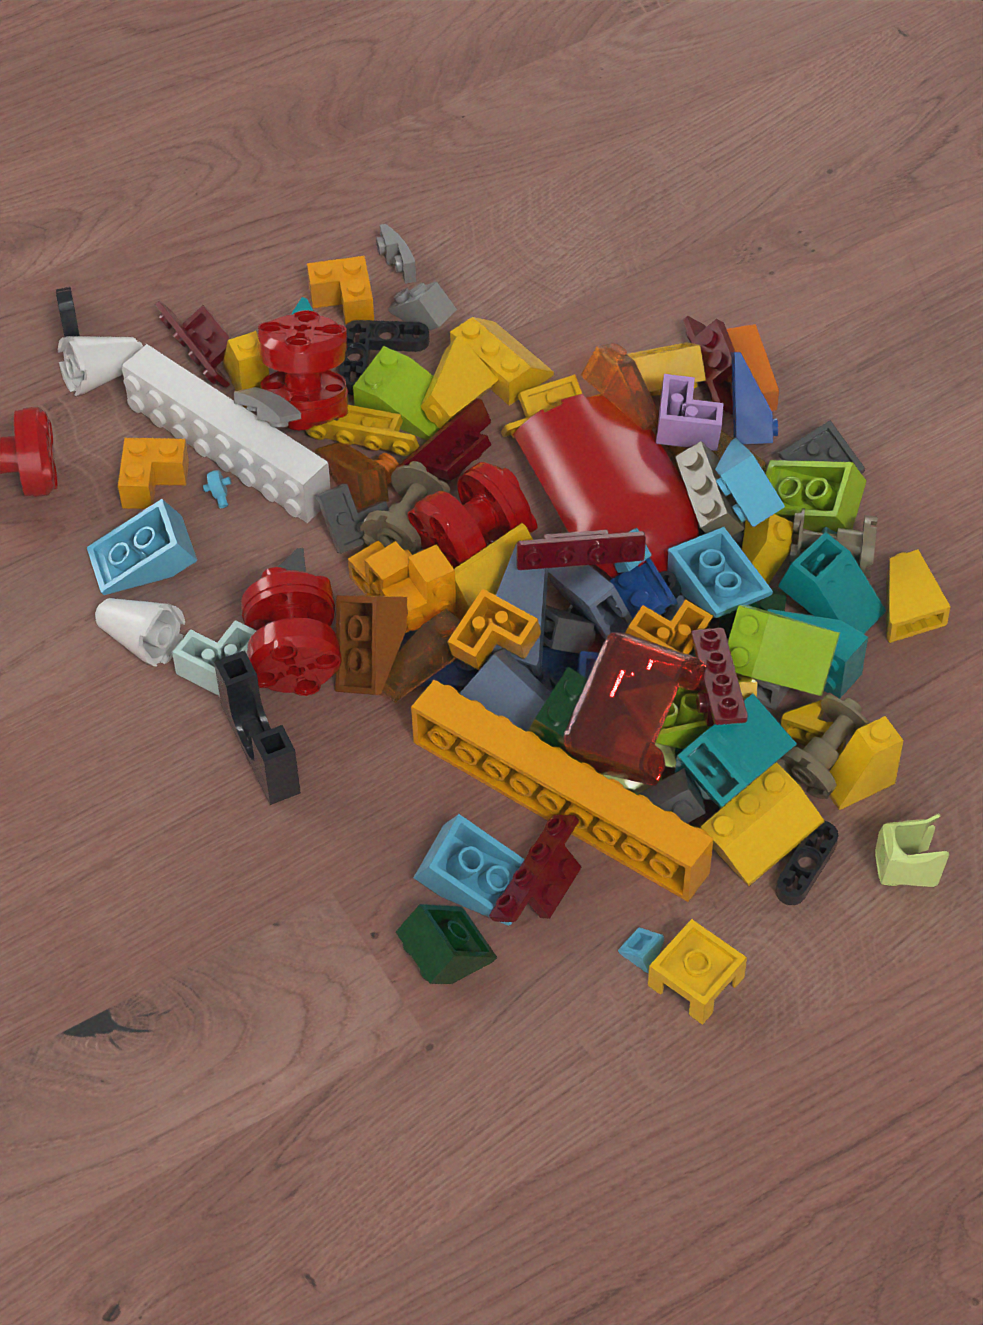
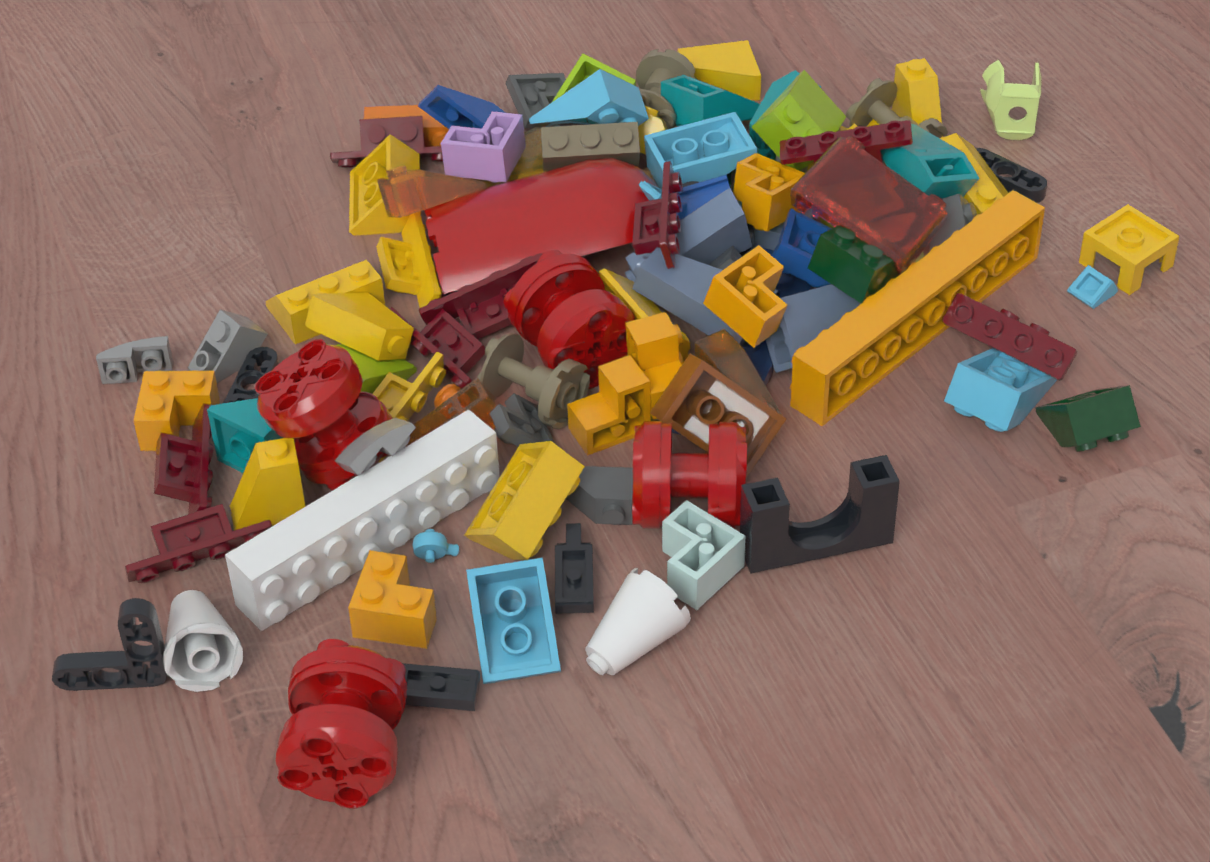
camera: 80 degrees left, 10 degrees down
none -> dark red bracket [154,403,214,514]
none -> black hinge [402,663,480,711]
none -> dark red bracket [418,253,543,339]
none -> yellow slope [464,441,585,560]
none -> black hinge [555,523,594,614]

